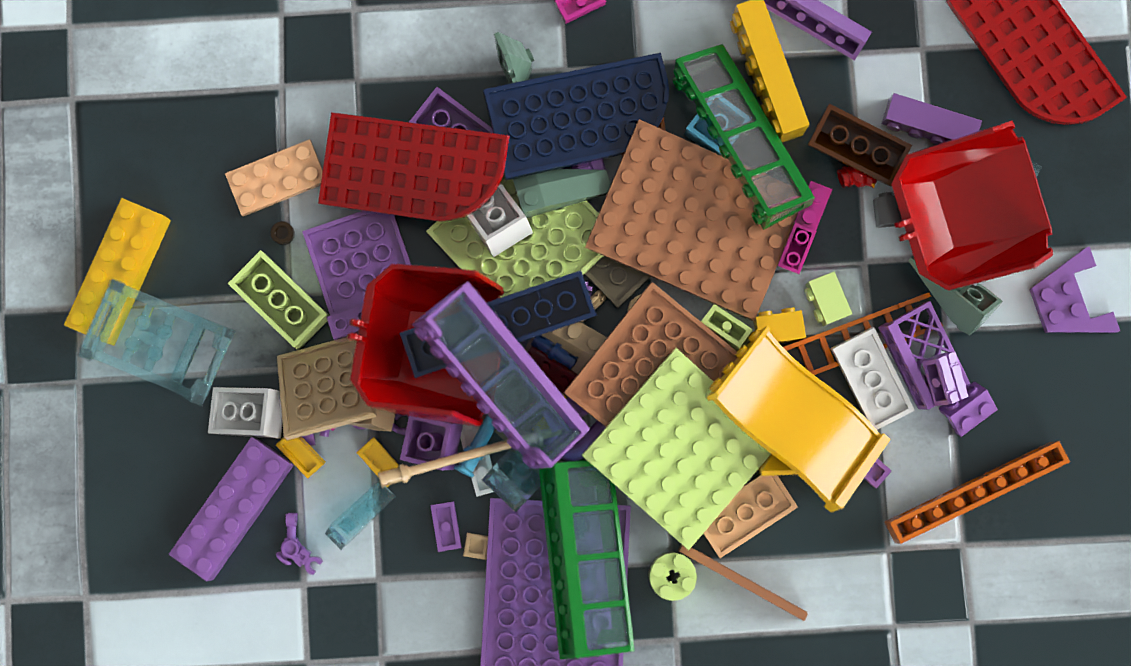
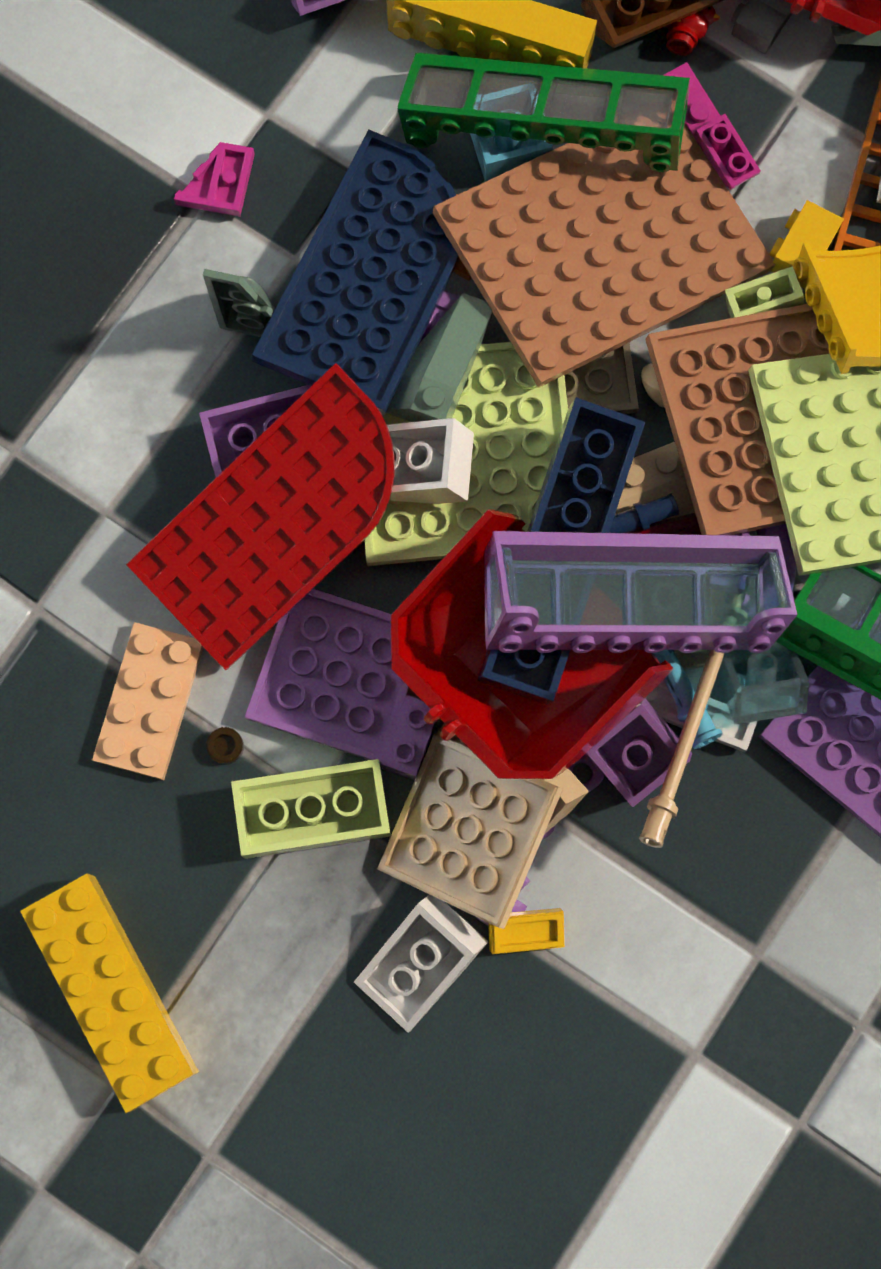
camera: 55 degrees left, 5 degrees down
clear light blue windscreen [77,279,235,406] -> none
medium lavender brick [169,437,294,581] -> none
medium lavender piece [276,513,323,575] -> none
clear light blue slope [325,481,396,550] -> none
yellow plate [356,437,399,487] -> none
medium lavender plate [430,501,462,552] -> none
tan tile [463,533,488,560] -> none
yellowish green brick [804,271,852,327] -> none

